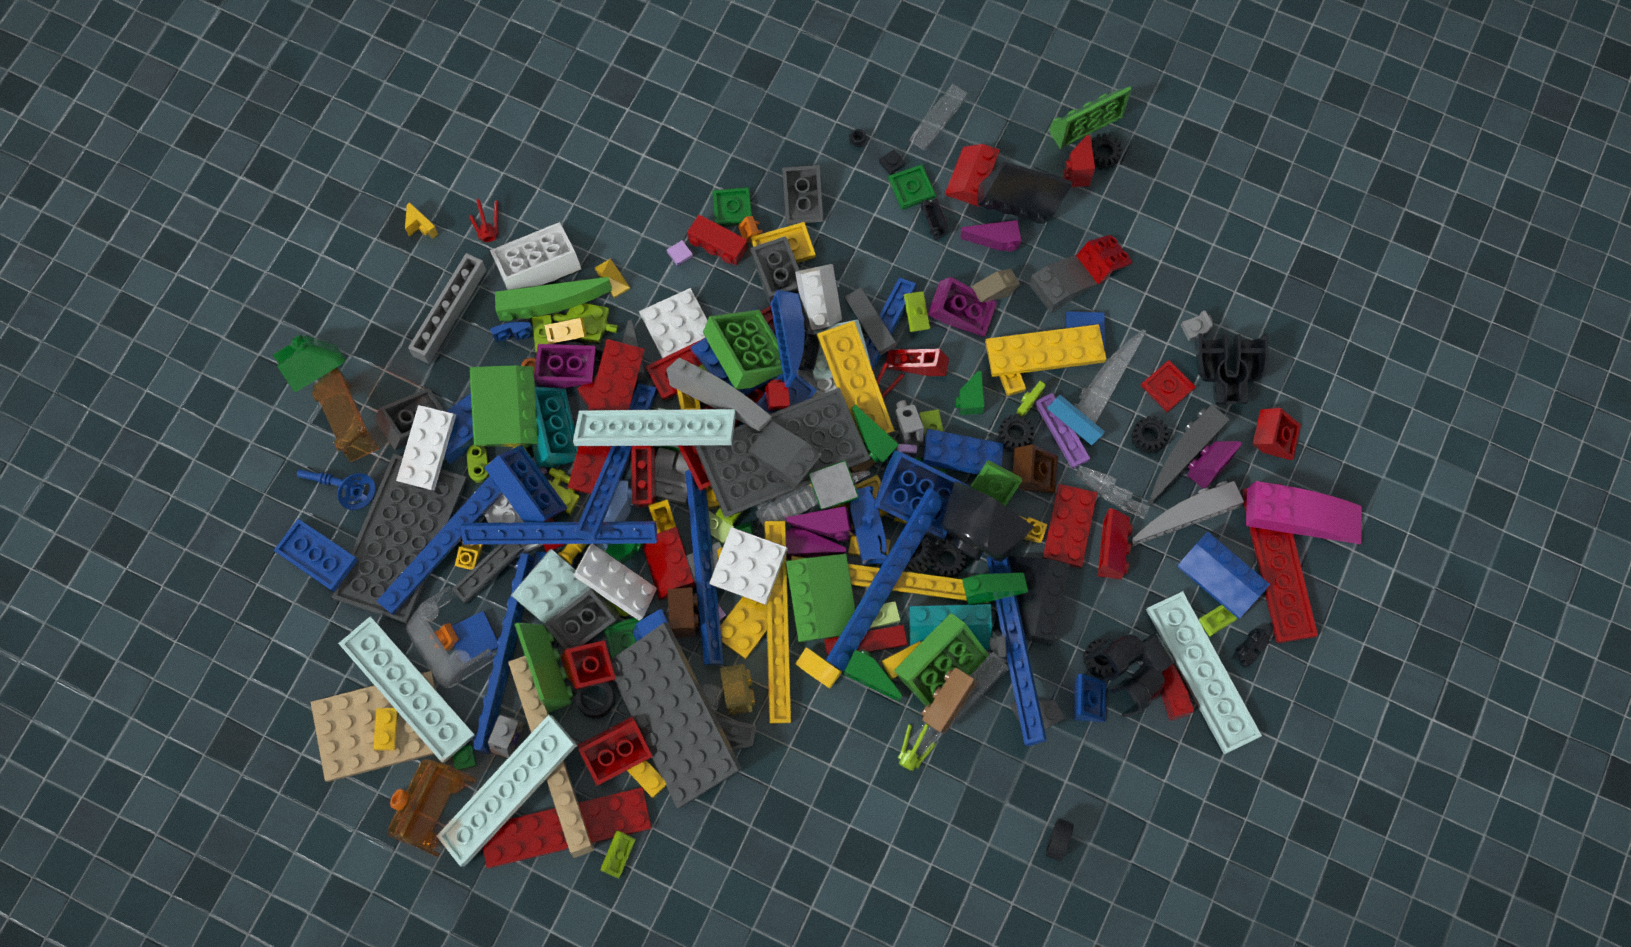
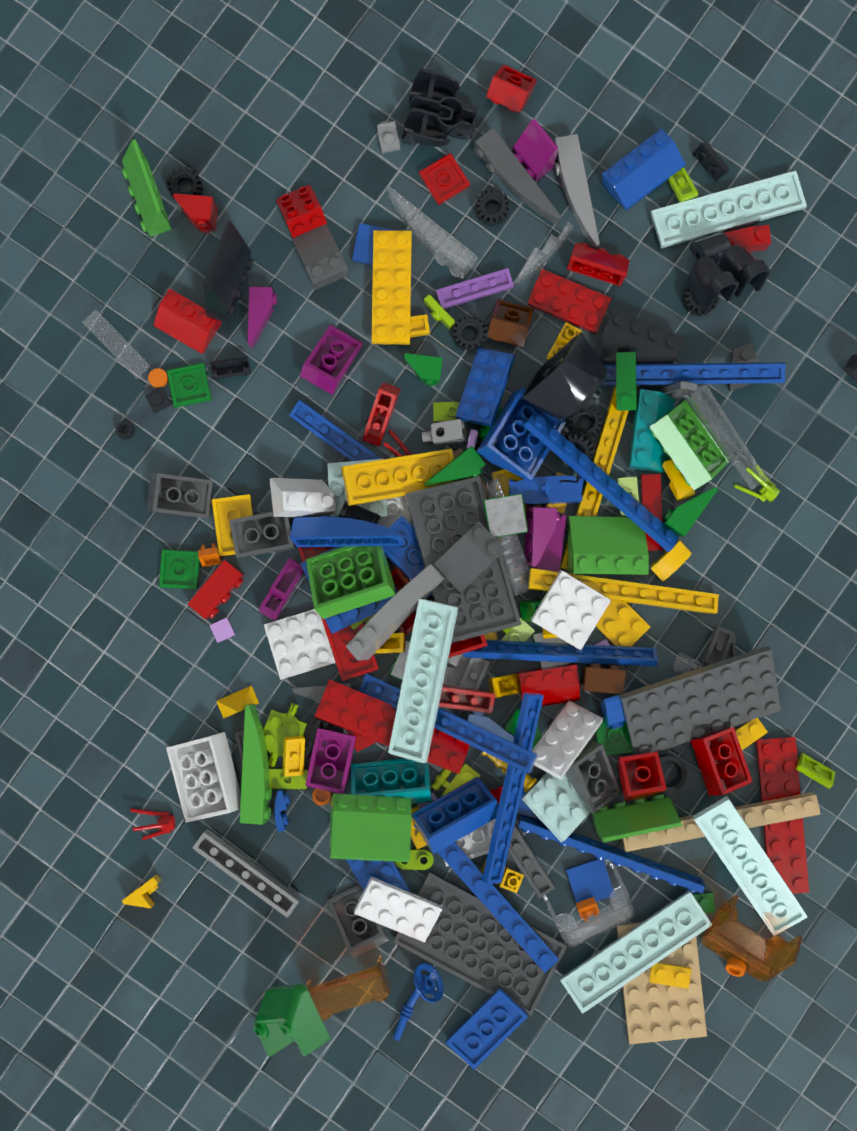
camera: 85 degrees left, 15 degrees up
light grey torso [488,715,525,758] -> none
clear yellow brick [720,664,756,716] -> none
red brick [765,380,790,411] -> none
dark grey tile [845,287,897,355] -> none
lime plate [904,292,930,332] -> none
medium nougat slope [922,667,978,734] -> none
bright green plate [970,460,1022,506] -> none
dark tan slope [972,269,1020,303] -> none
dark azure tile [1047,395,1105,445] -> none
blue slope [1074,674,1106,722] -> none
red plate [1240,483,1318,643] -> none
dark pink slope [1246,481,1362,544] -> none
none -> orange tile [148,368,168,388]
none -> magenta slope [259,558,304,621]

